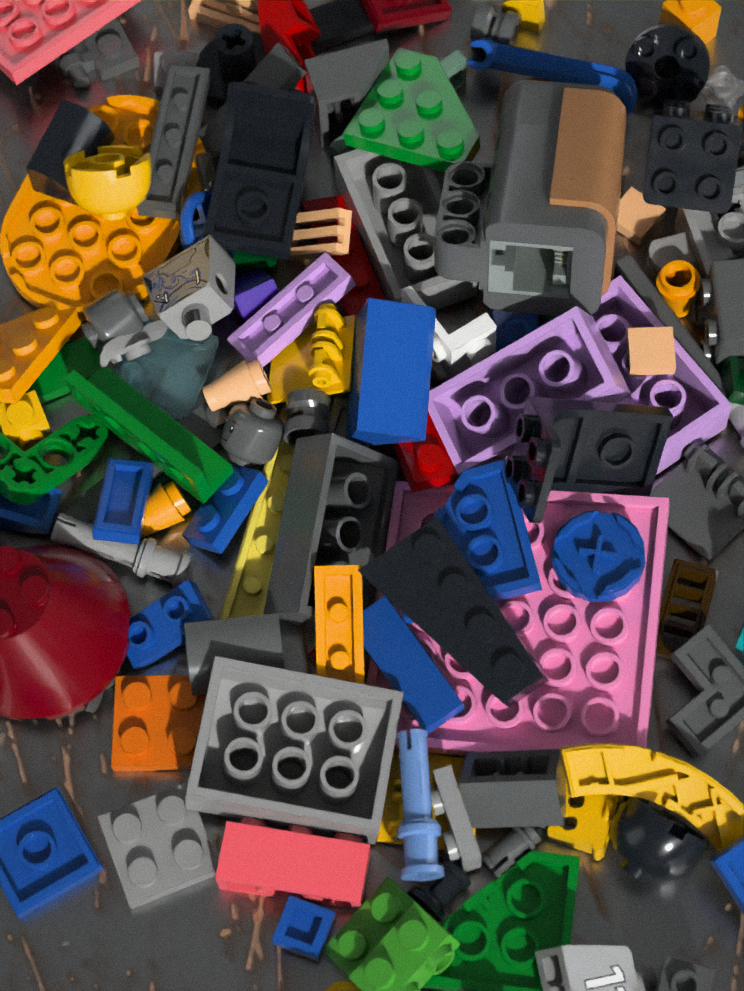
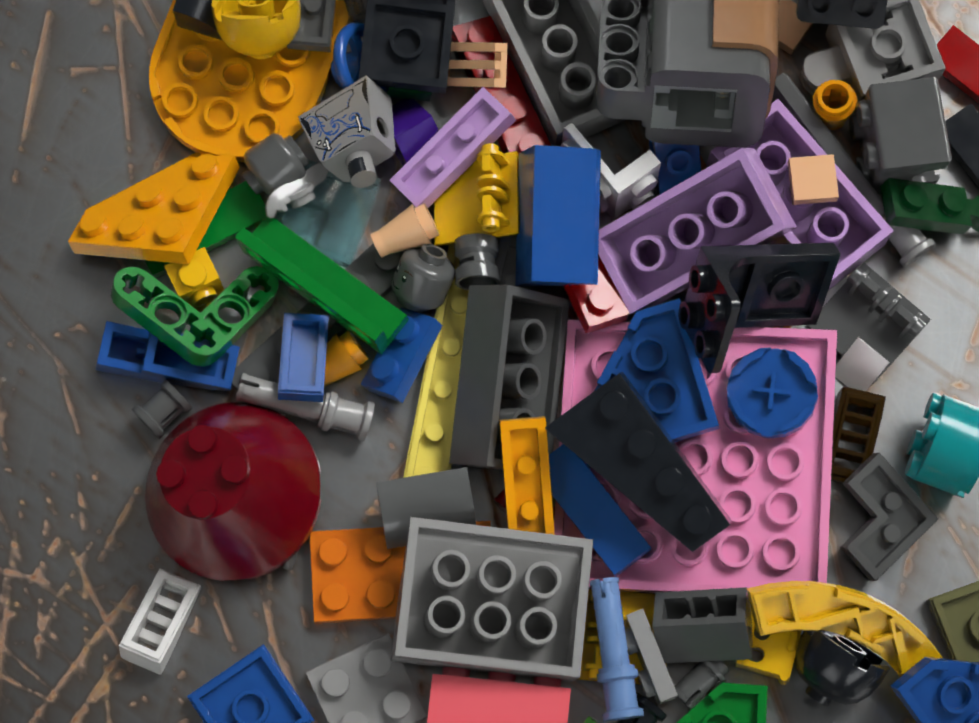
camera: 10 degrees left, 10 degrees up
blue plate [127,580,215,671] -> none
none -> white sticker [835,337,890,391]

